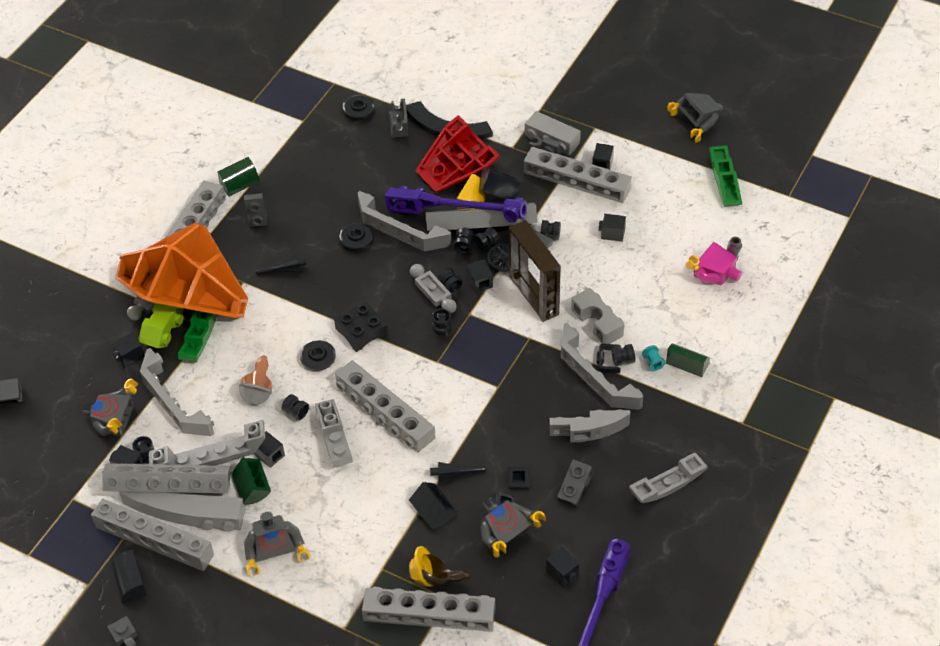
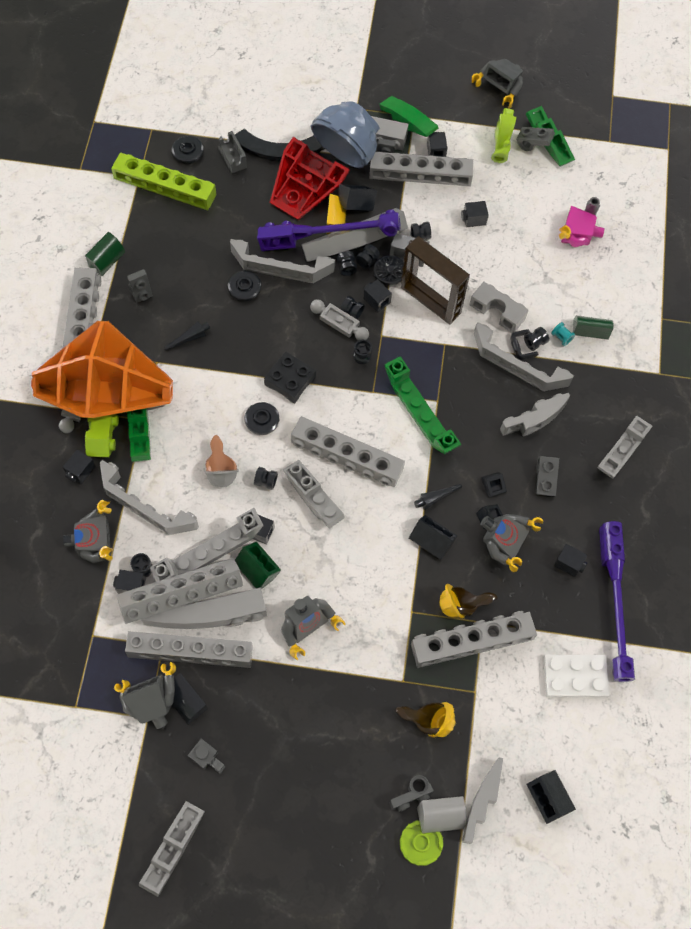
camera: 25 degrees left, 15 degrees up
none -> lime brick [111,153,216,210]
none -> dark grey torso [114,662,176,729]
none -> sand blue rock [310,101,380,168]
none -> green slope [379,96,439,137]
none -> green slope [384,356,461,454]
none -> lime hips [491,108,516,163]
none -> dark grey plate [516,127,555,151]

